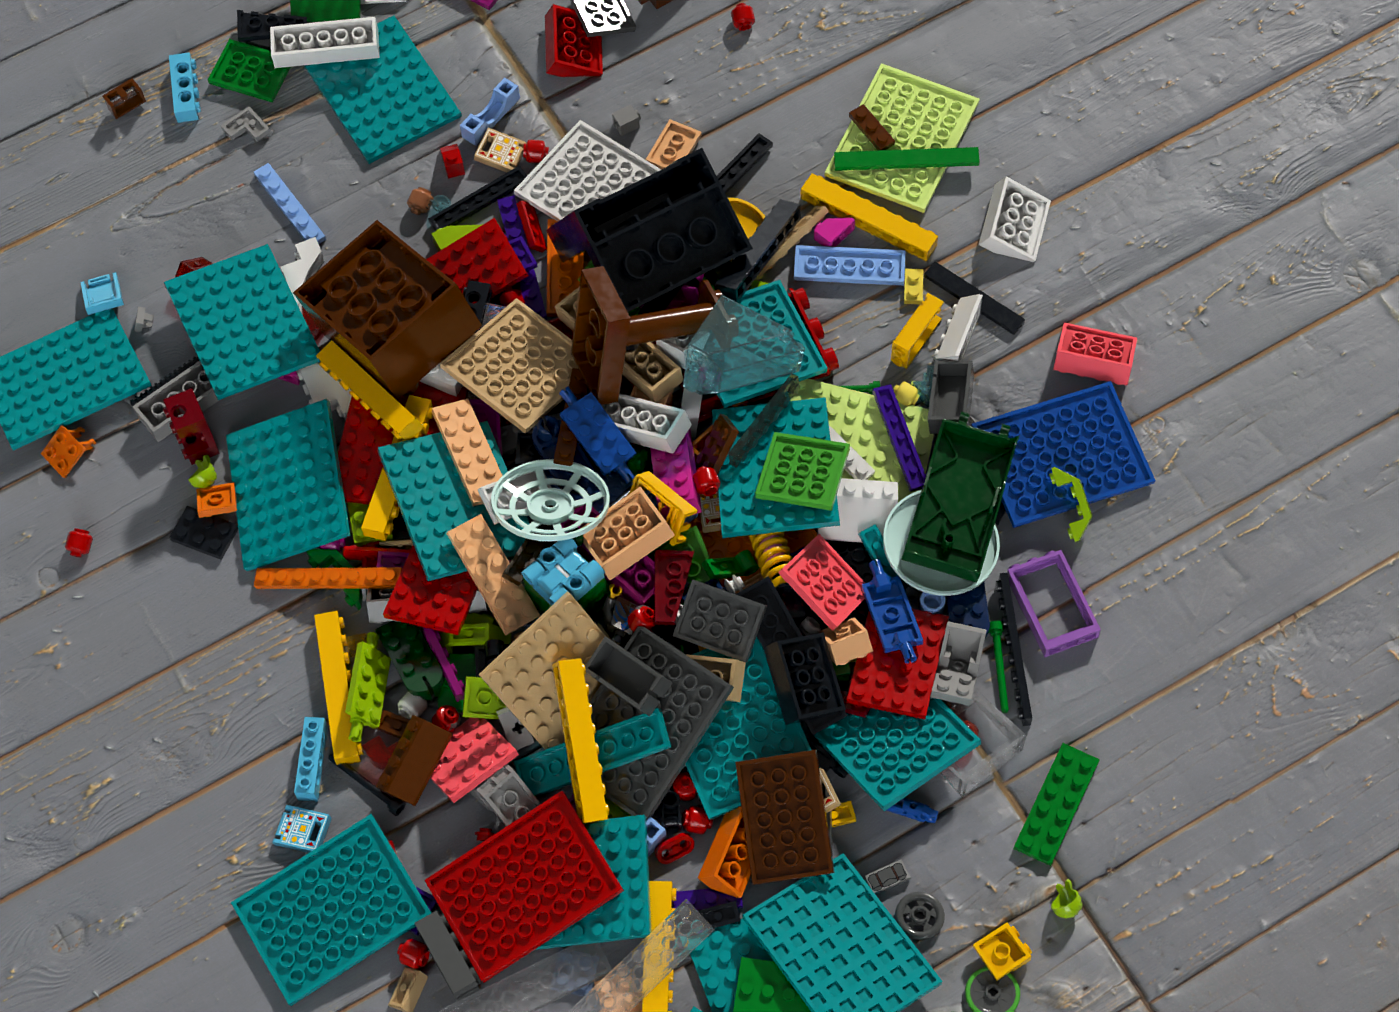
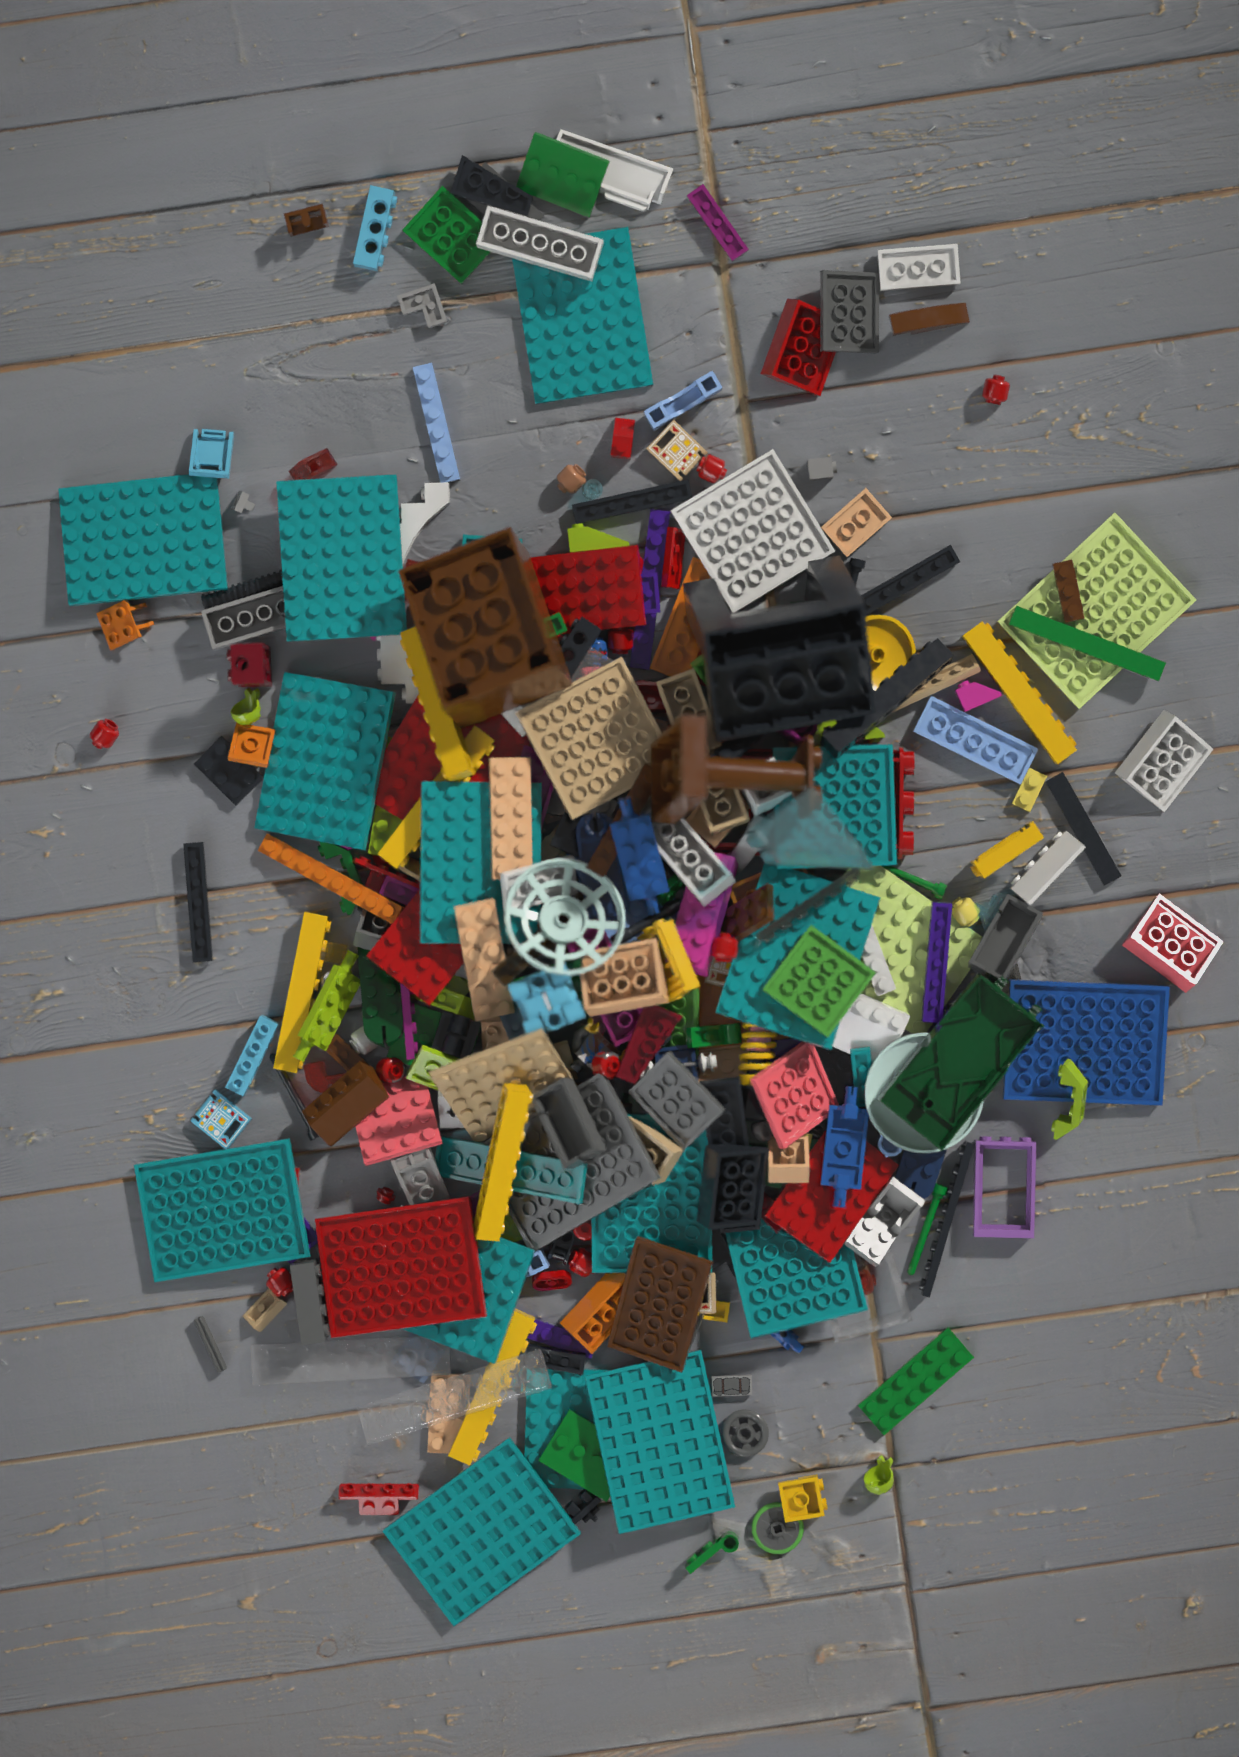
camera: 15 degrees right, 25 degrees up
none -> black plate [183,842,213,963]

